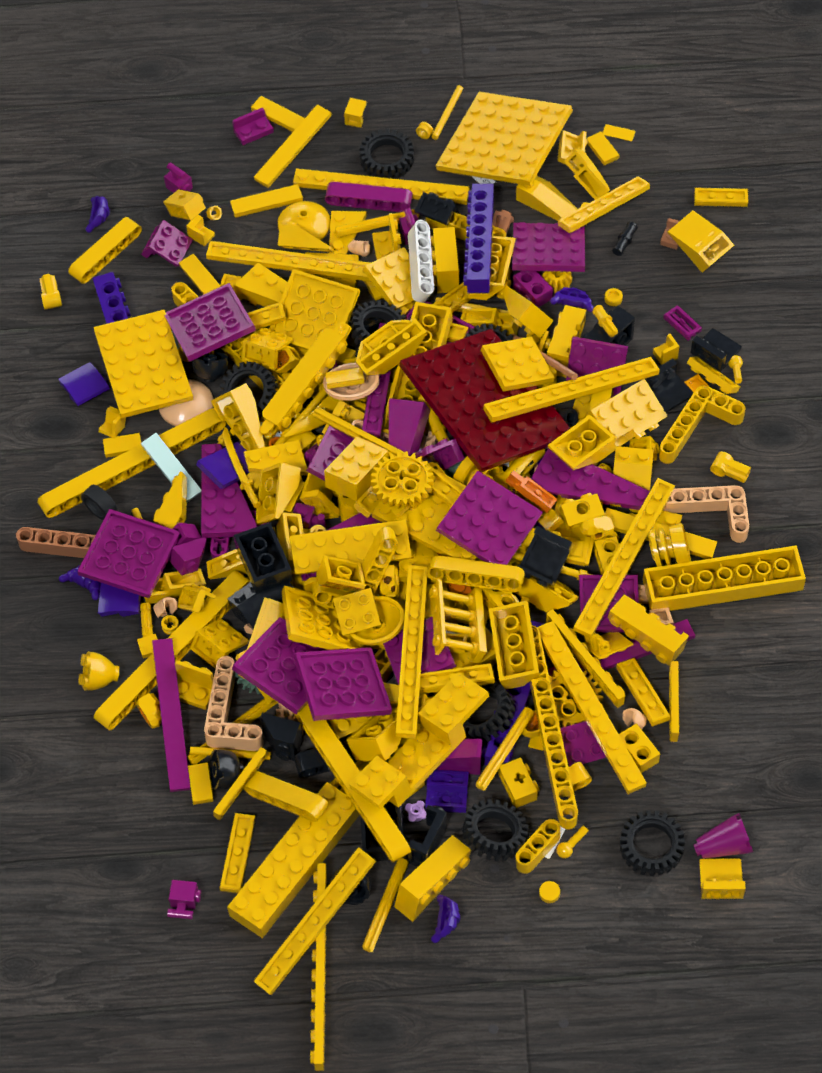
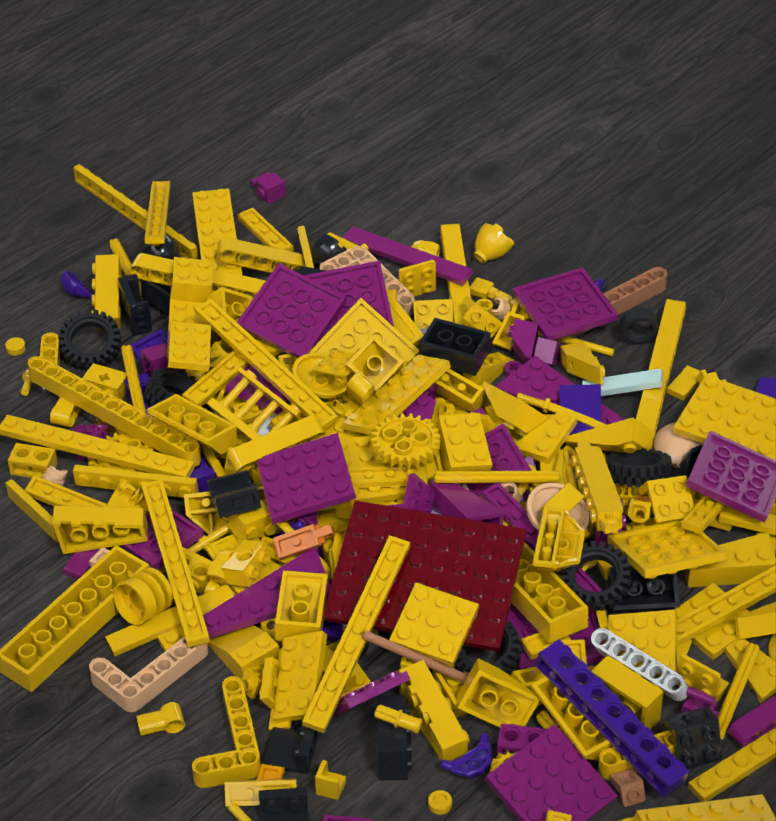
camera: 135 degrees right, 15 degrees down
light nougat arm [348,240,370,257] -> none
lavender plate [405,800,426,822] -> none

